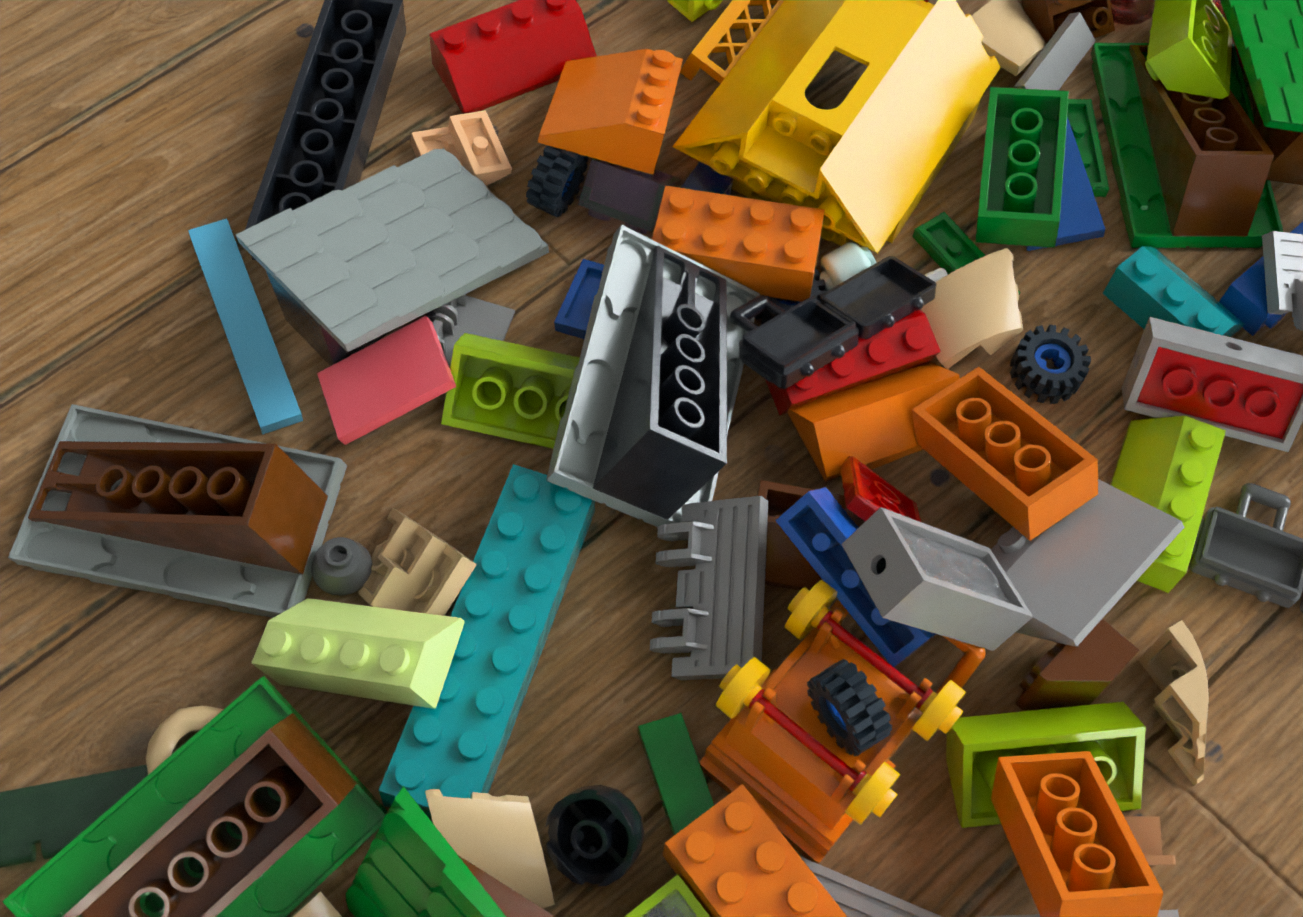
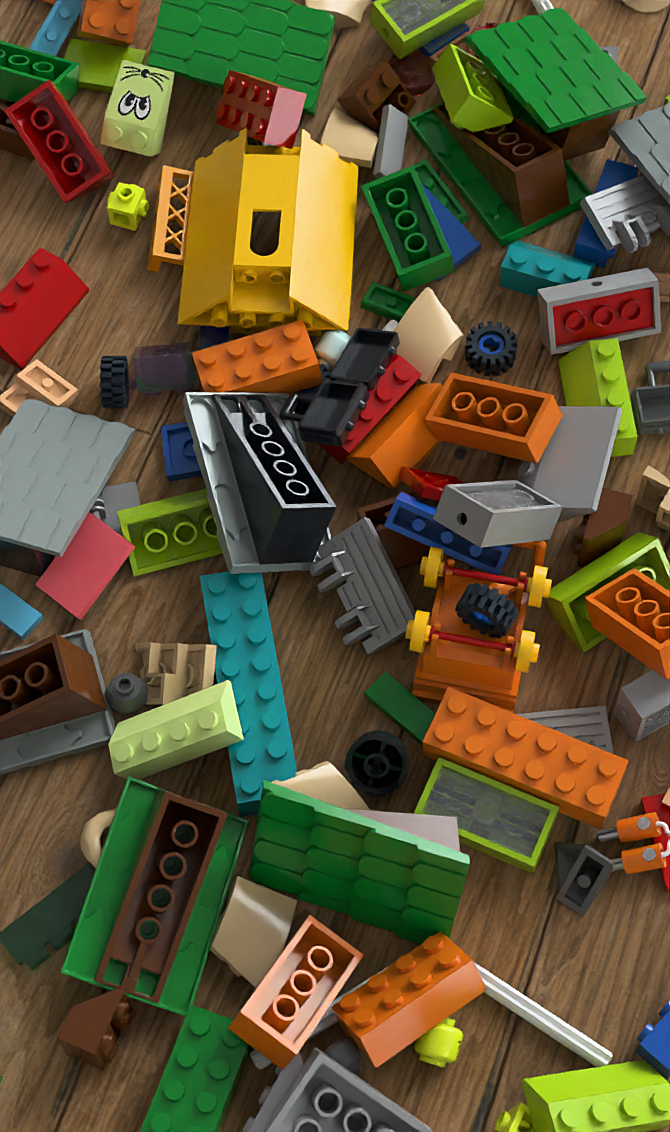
camera: 20 degrees left, 0 degrees up
orange slope [537,49,683,175] -> none

